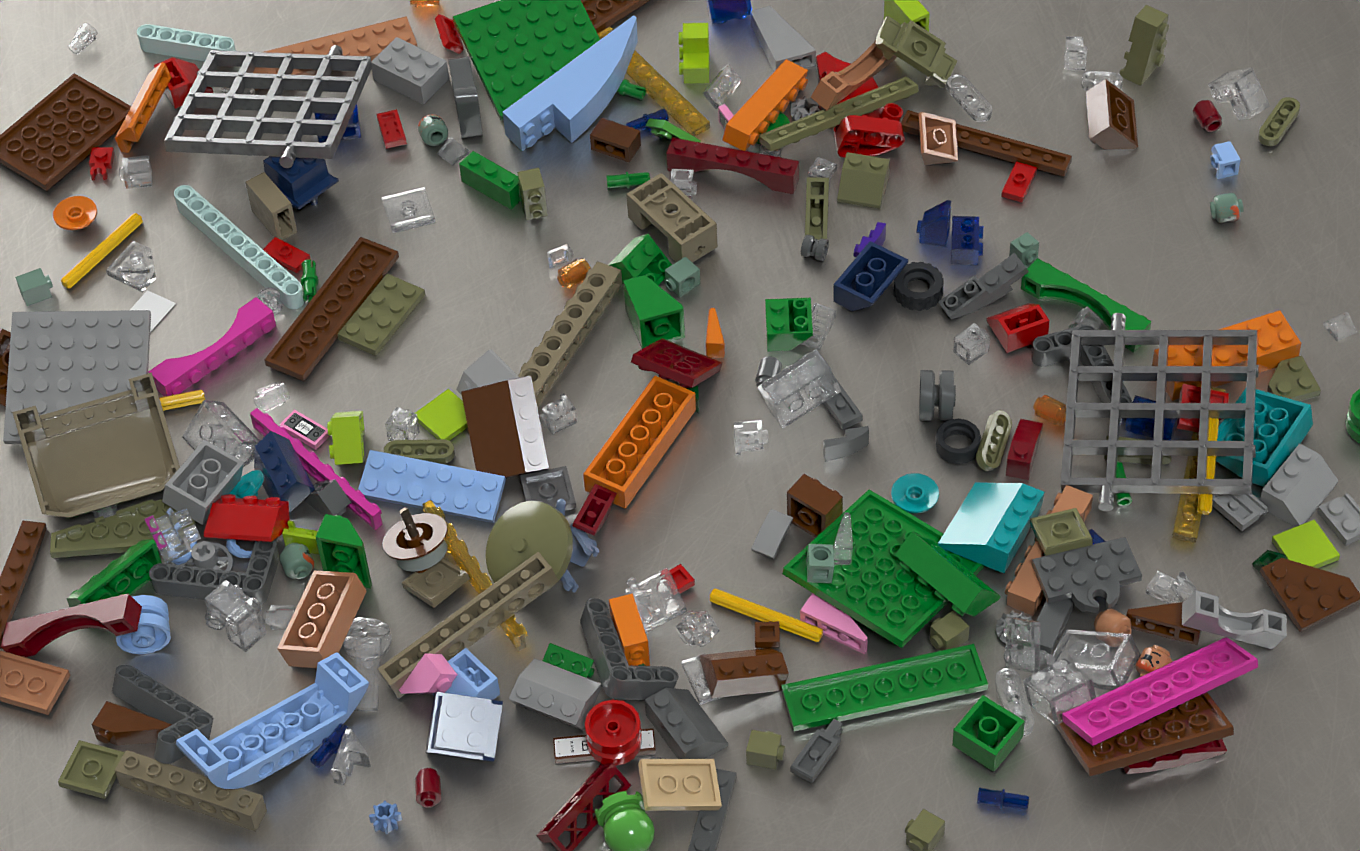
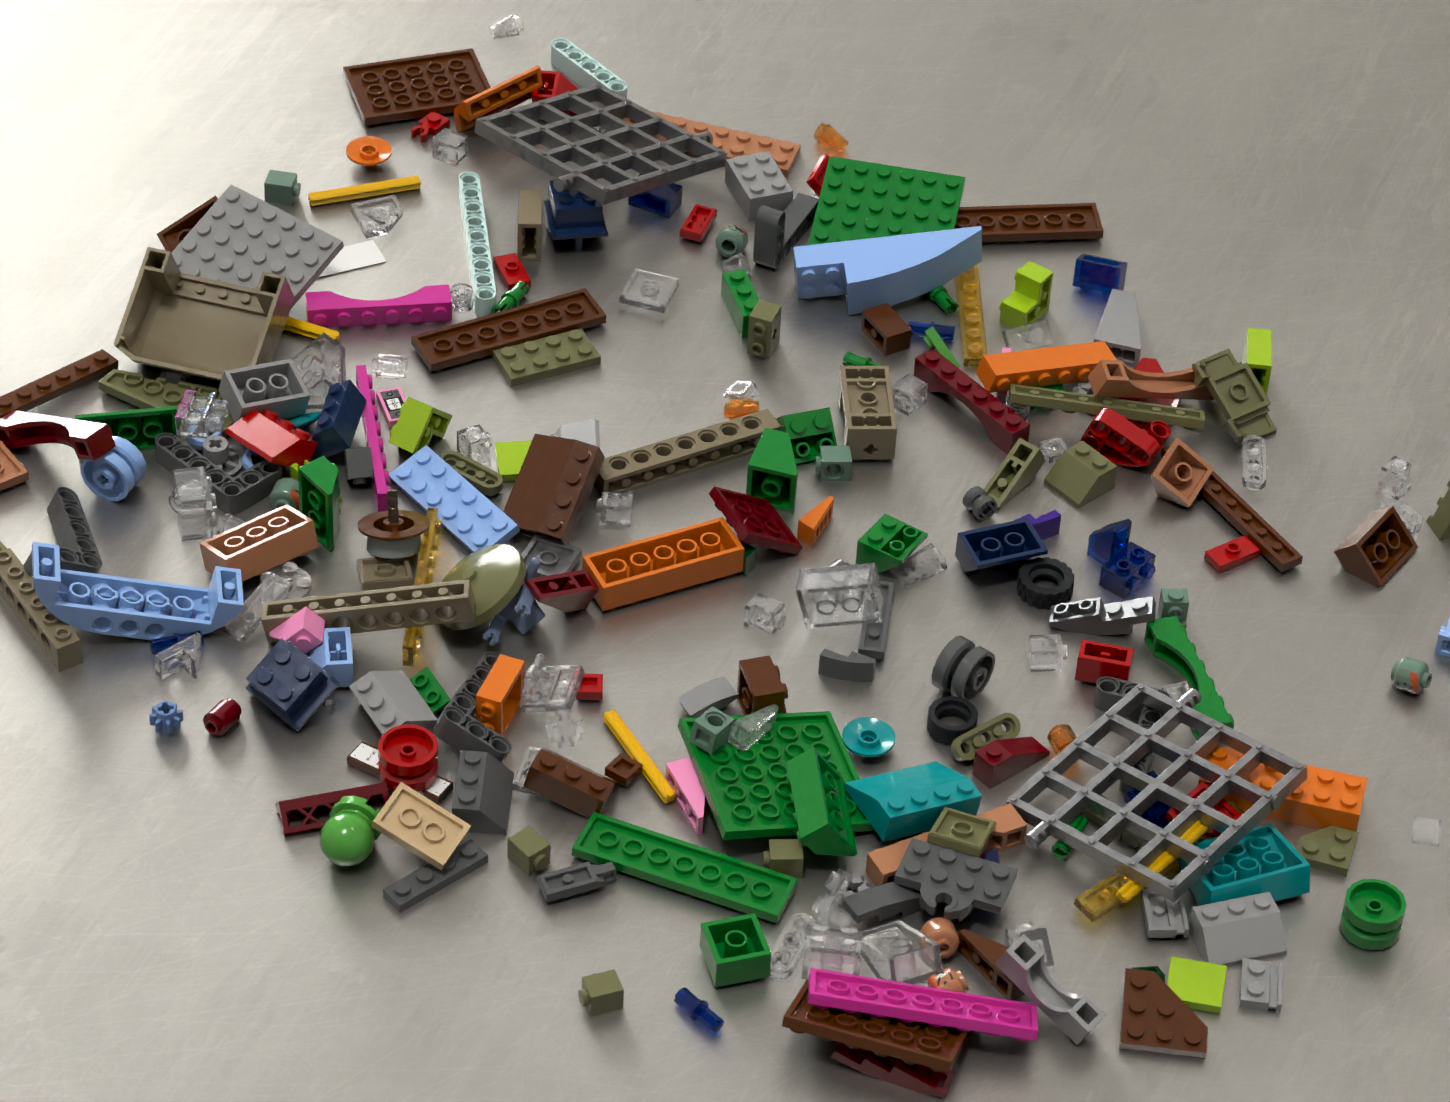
camera: 30 degrees right, 10 degrees down
reddish brown slope [91,701,172,746] -> none

